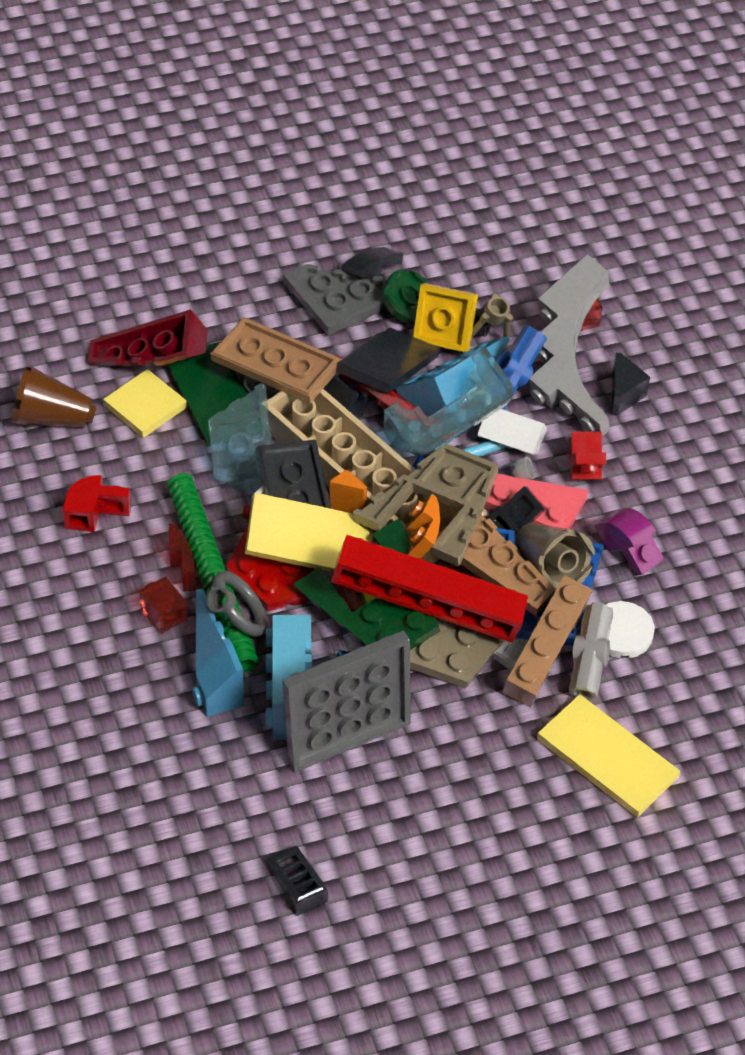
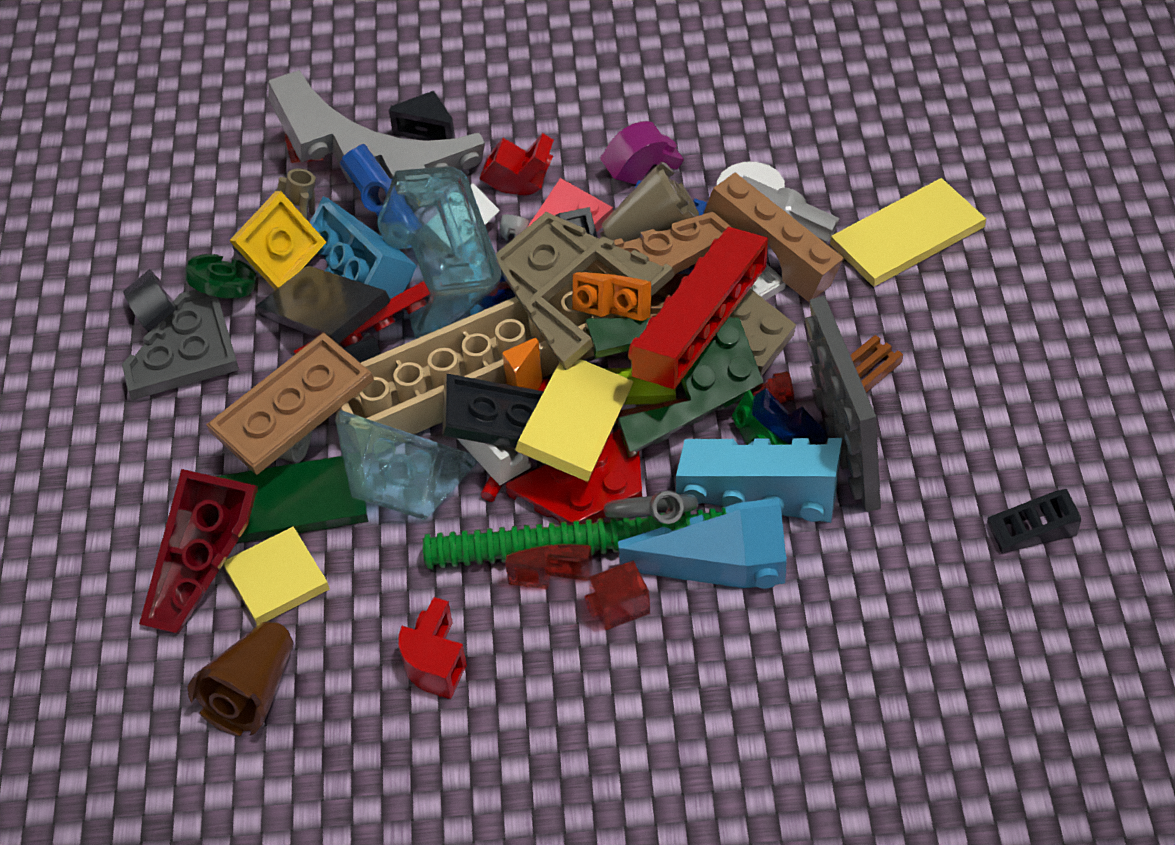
camera: 70 degrees left, 0 degrees up
none -> dark orange tile [850,335,903,393]

